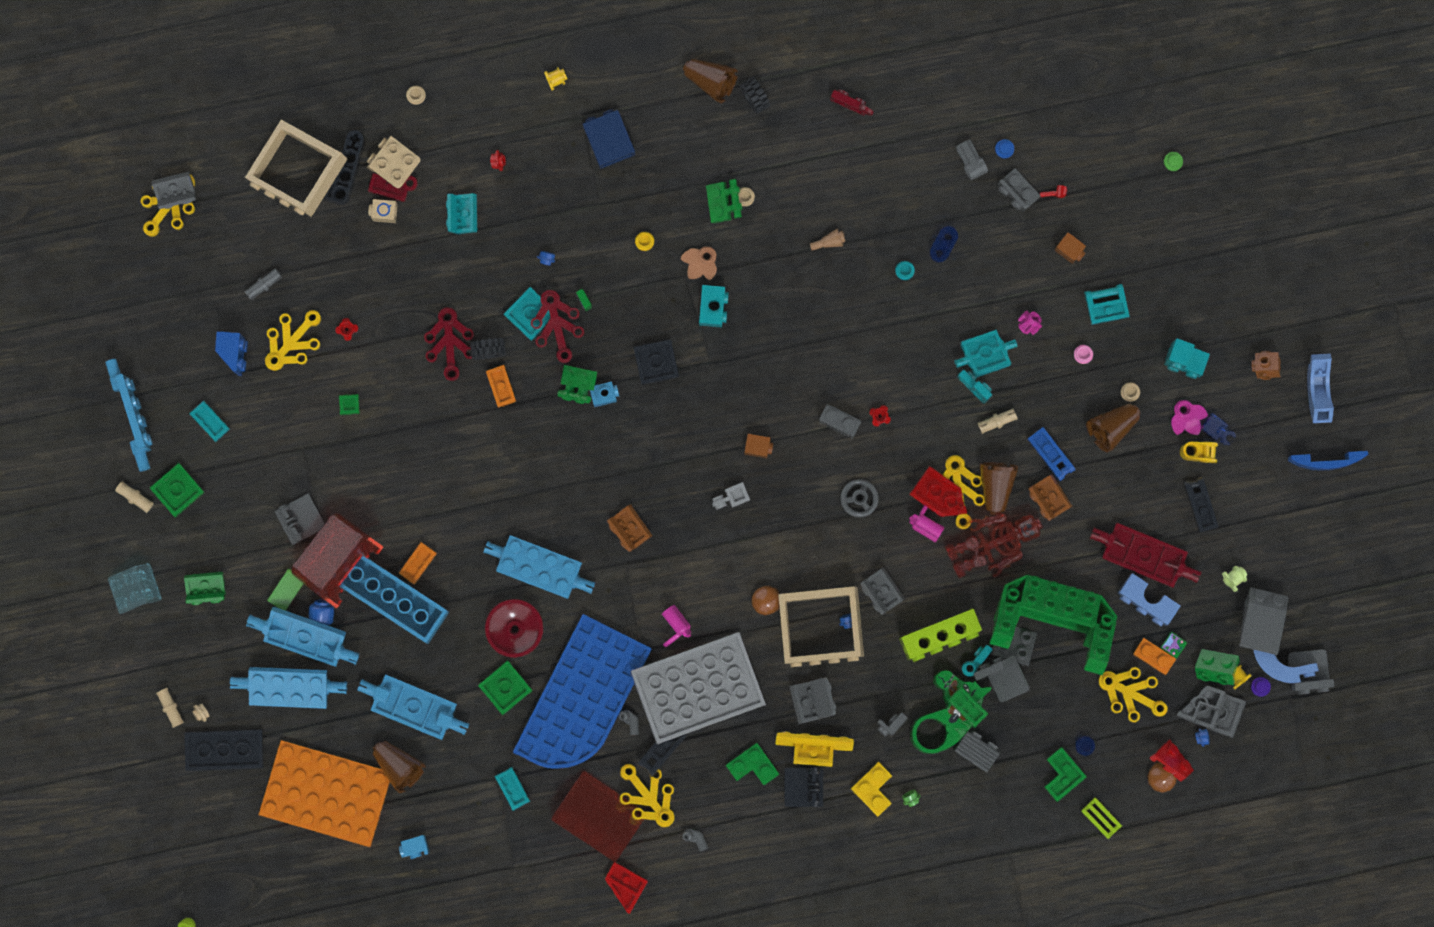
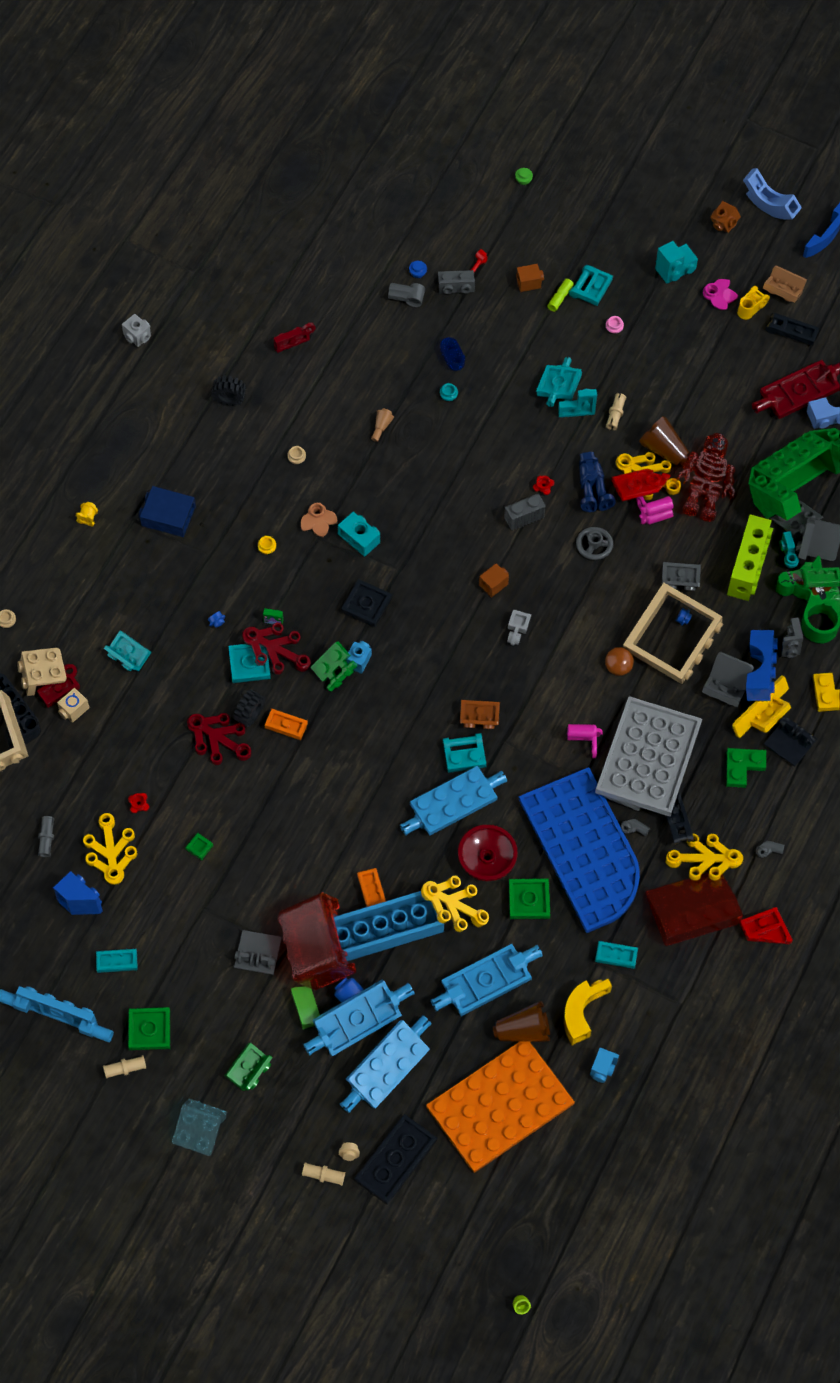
camera: 50 degrees left, 20 degrees down
red plate [490,150,506,171] -> none
reddish brown cone [683,59,738,103] -> none
green plate [706,179,743,224] -> none
dark pink gear [1018,311,1042,335] -> none
blue plate [1027,427,1075,481] -> none
dark orange bracket [1029,474,1072,521] -> none
reddish brown cone [1086,404,1140,452] -> none
tan plate [1121,383,1140,402] -> none
clear blue plate [1200,413,1236,445] -> none
none -> yellow plant [421,876,489,932]
none -> teal plate [443,733,486,773]
none -> lime piece [547,279,574,312]
none -> yellow arch [564,979,612,1045]
none -> dark blue piece [579,452,616,512]
none -> blue arch [746,630,778,701]
none -> medium nougat bracket [763,266,807,303]

